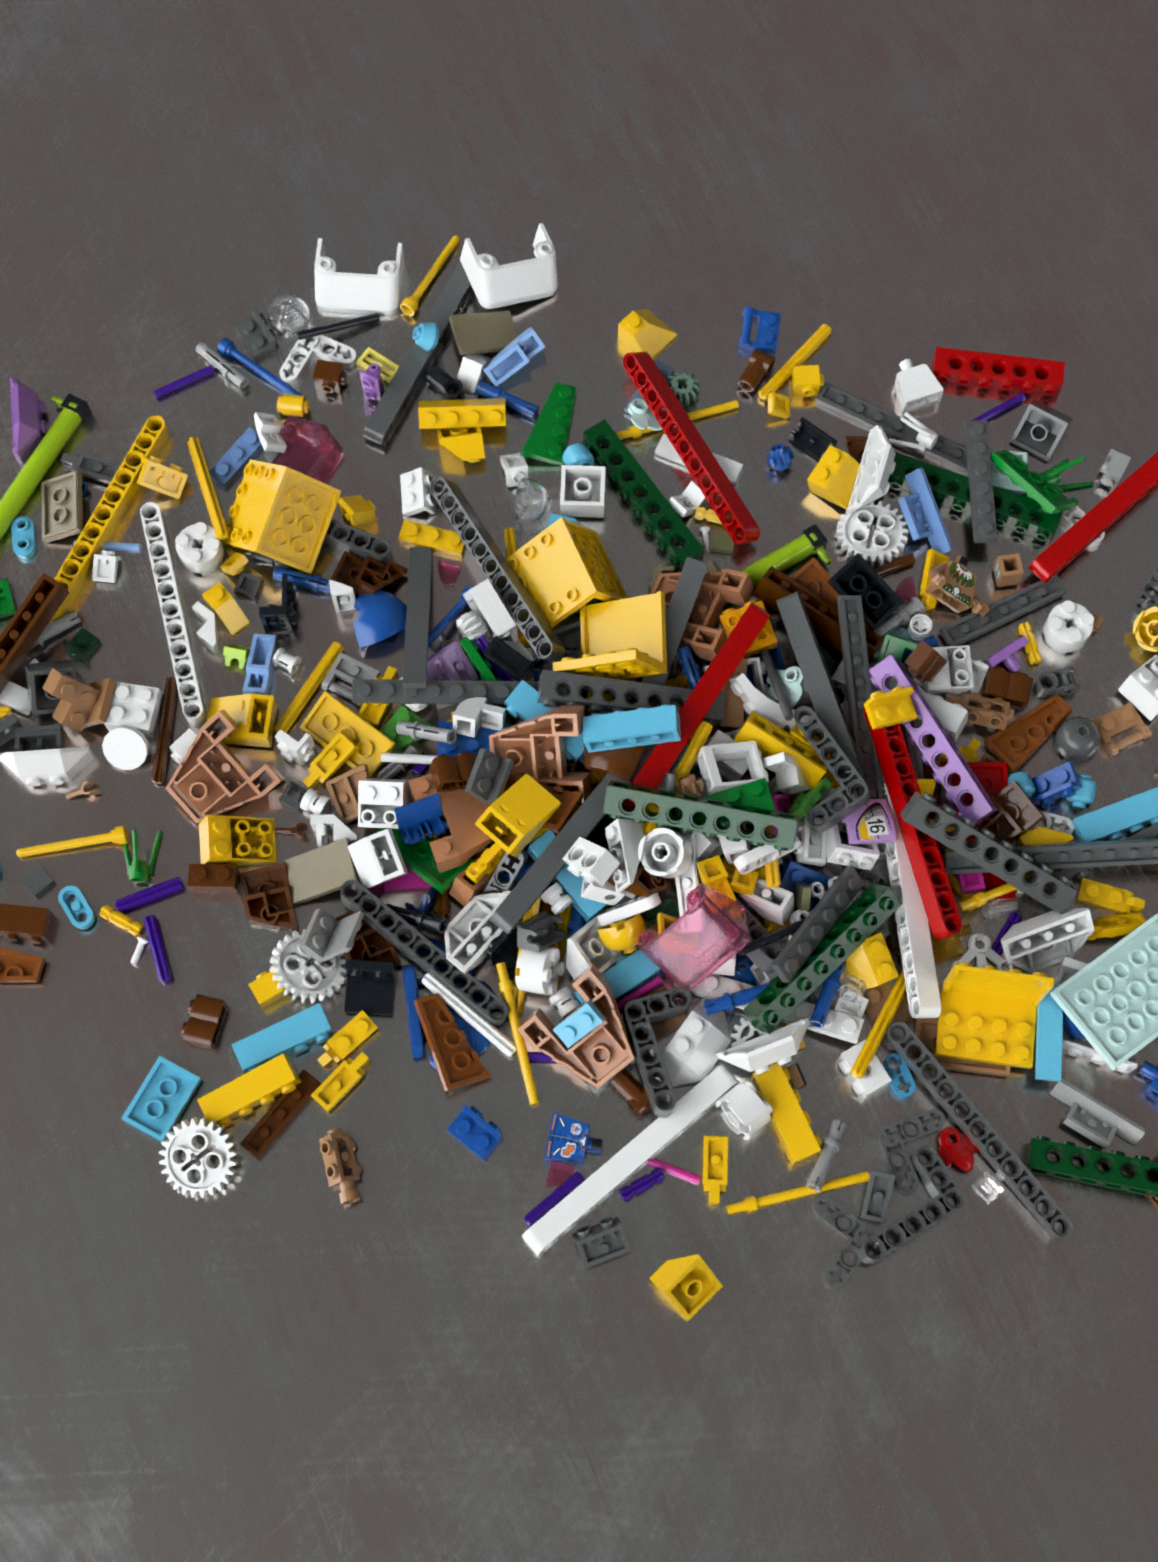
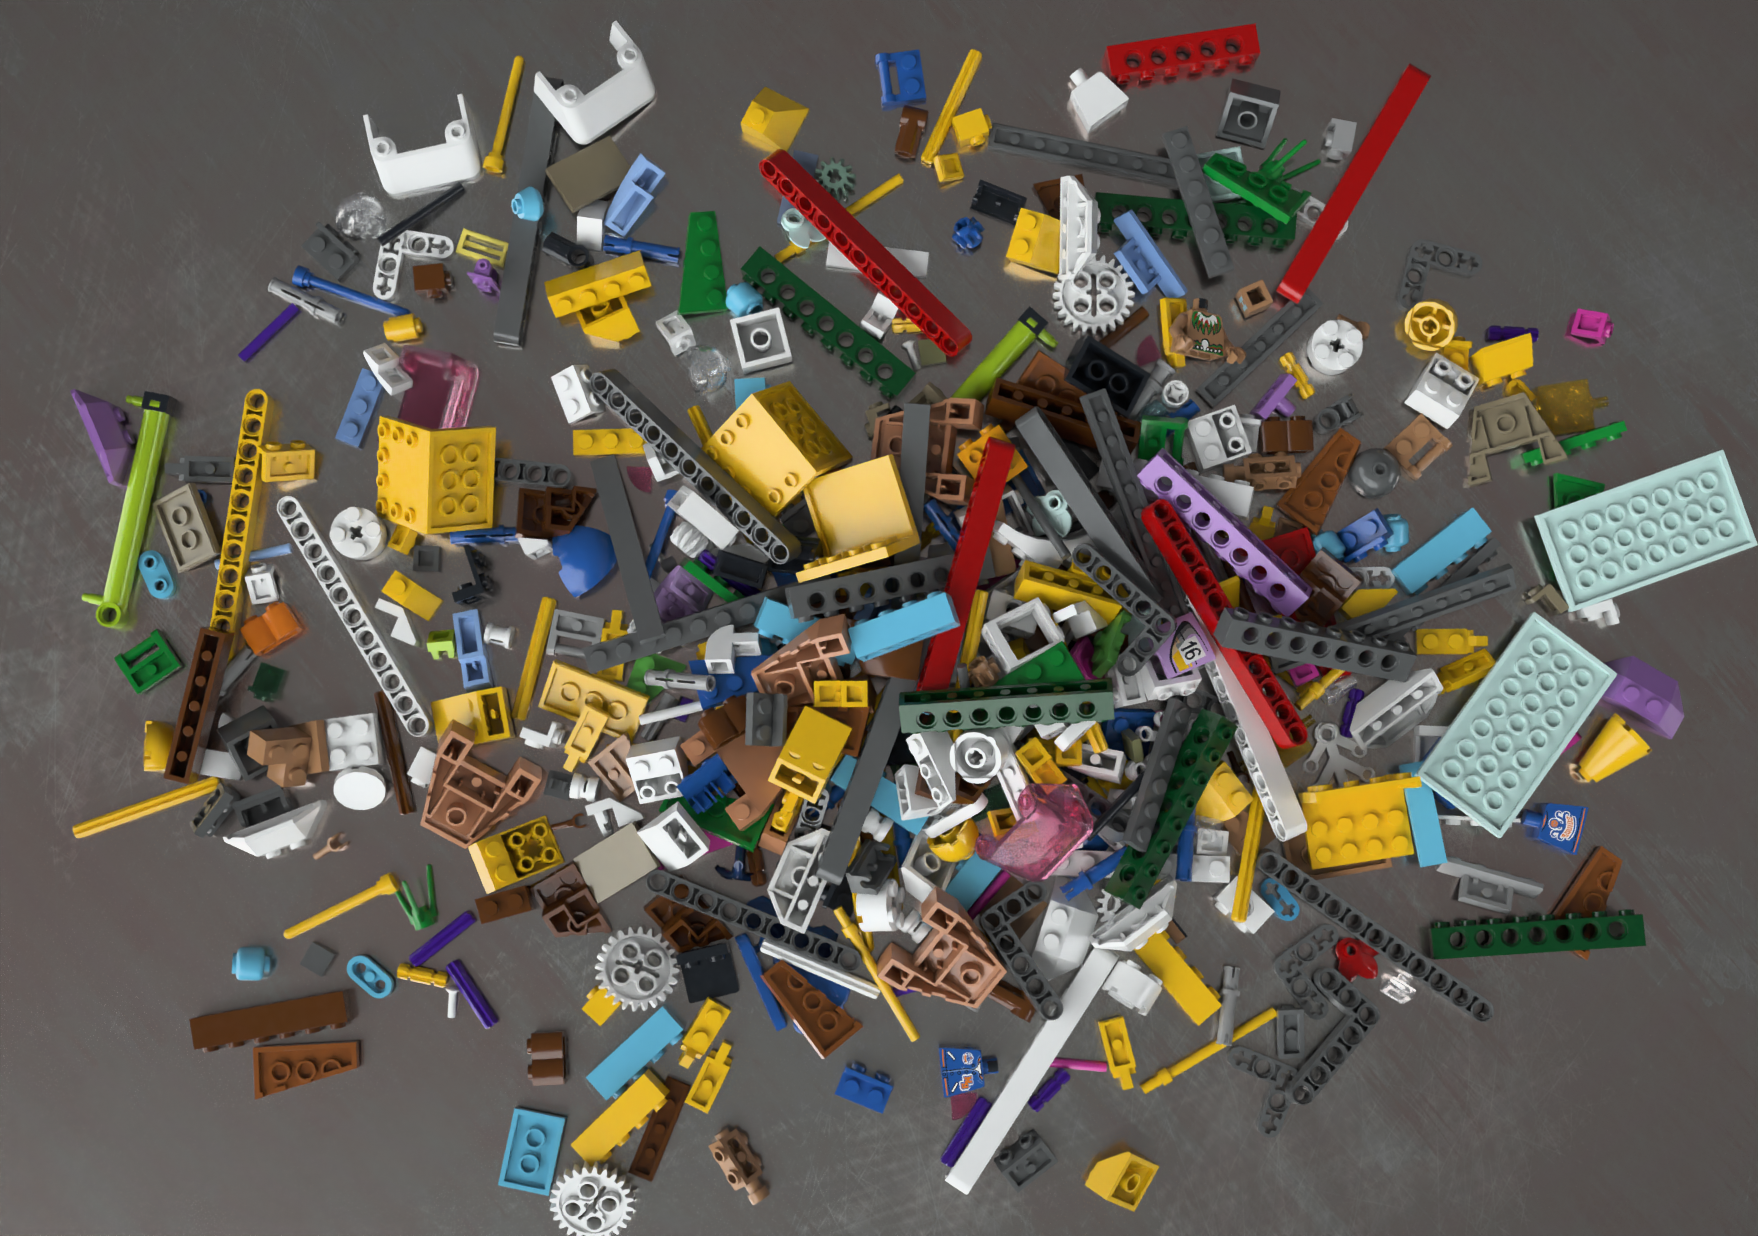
camera: 15 degrees left, 15 degrees up
yellow axle [187,437,229,540] -> none
light grey bracket [299,908,364,963] -> none
yellow slope [338,495,376,530] -> none
black pin [386,904,448,933] -> none
medium azure plate [553,1000,605,1048] -> none
white brick [563,837,620,886] -> none
yellow bracket [864,686,917,730] -> none
white plant [889,412,939,452] -> none
reddish brown brick [904,640,948,683] -> none
dark purple bar [971,392,1026,421] -> none
none -> orange brick [239,601,303,657]
none -> white bracket [643,443,679,482]
none -> yellow slope [814,680,868,707]

